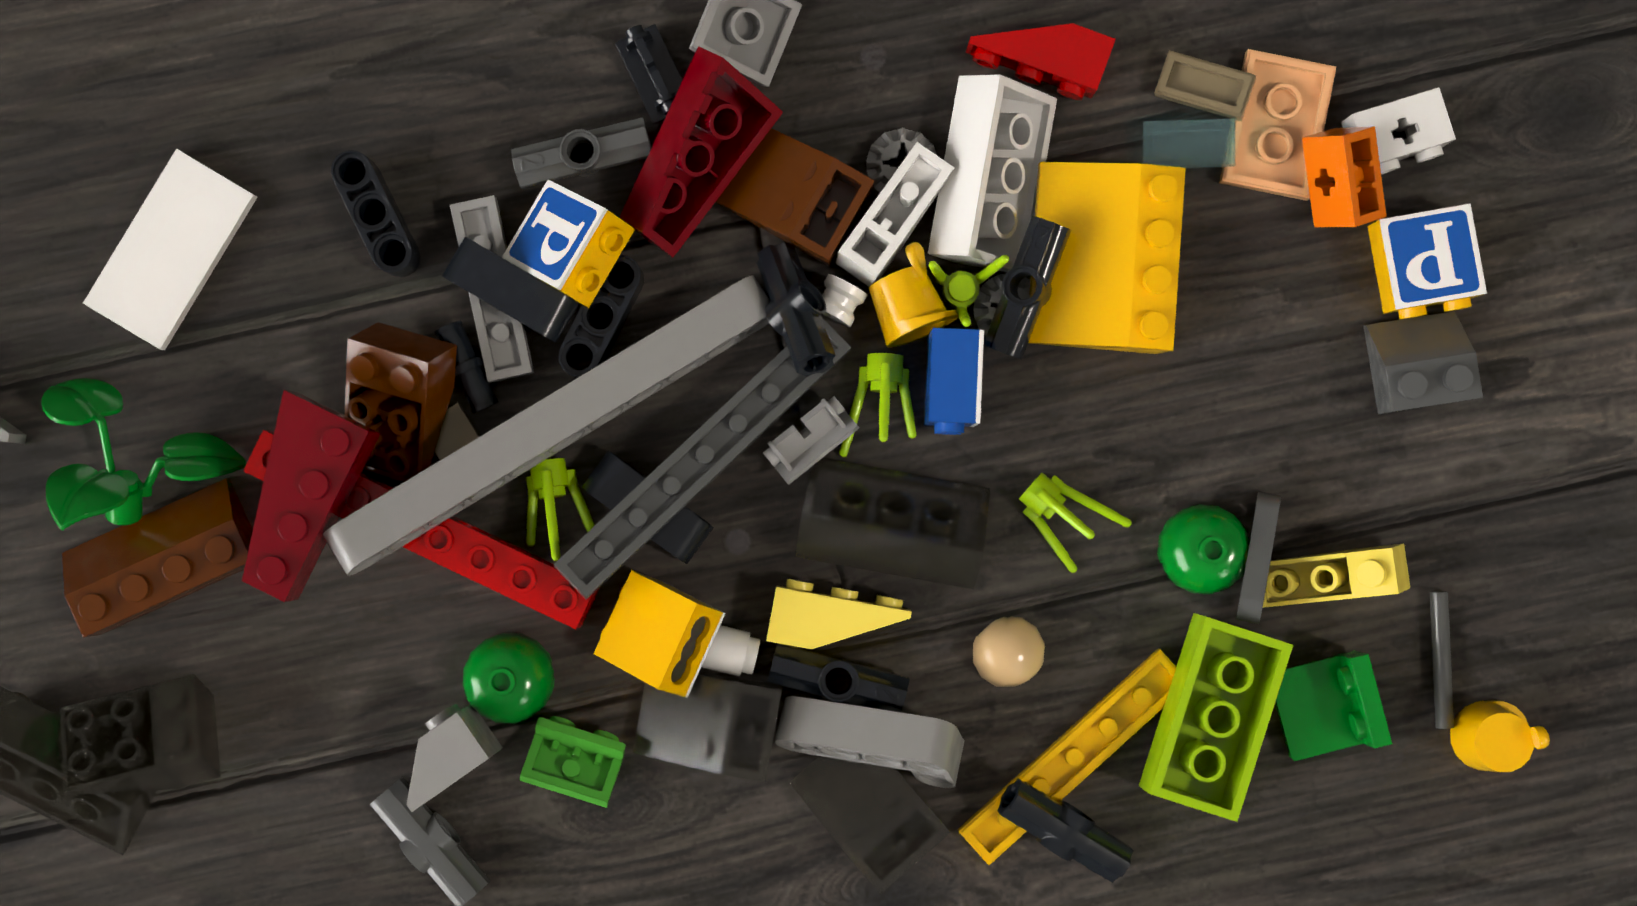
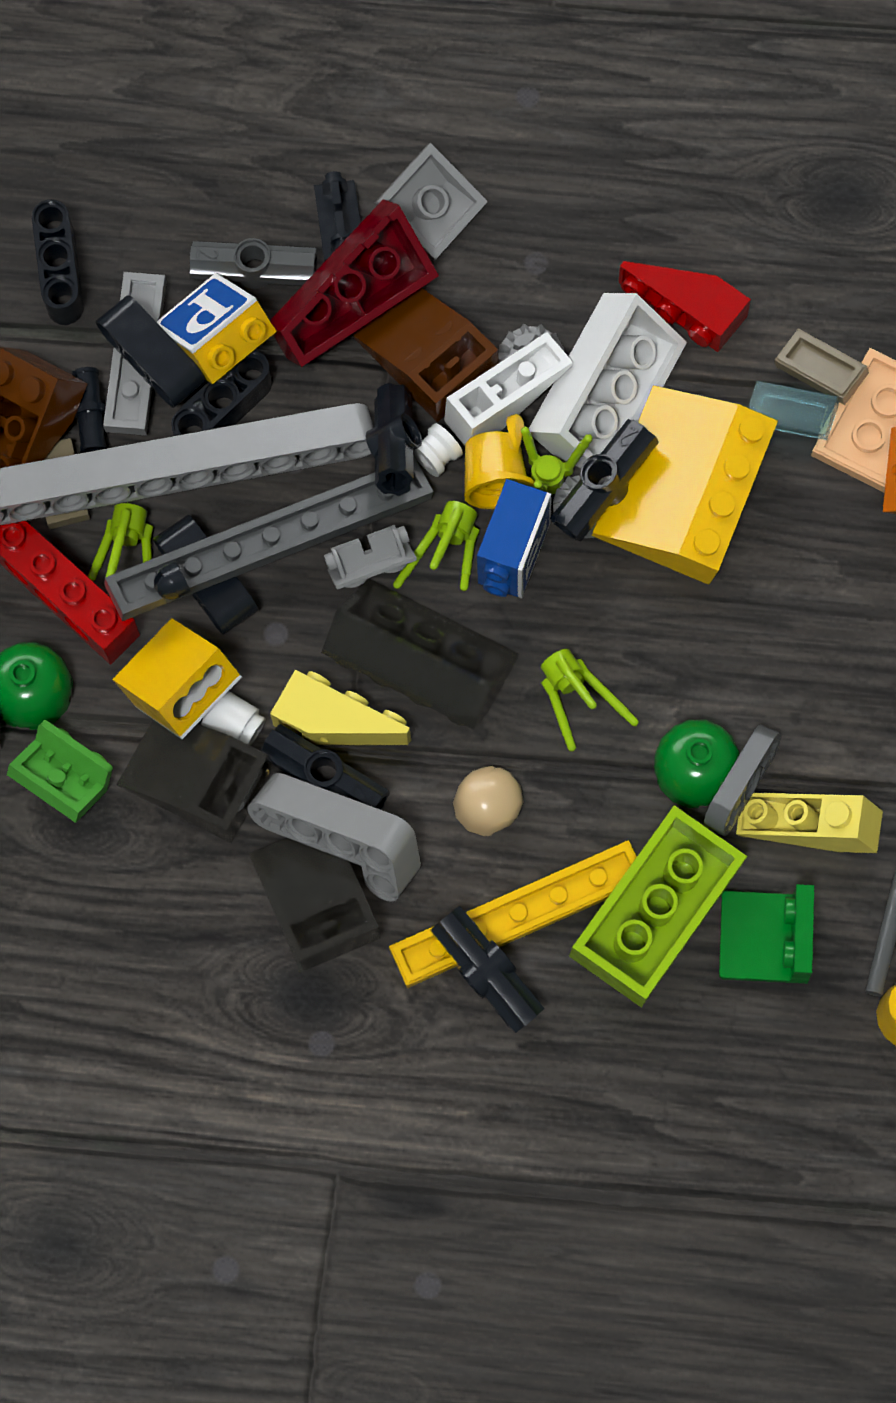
camera: 20 degrees right, 15 degrees down
none -> black hinge [154,561,191,600]

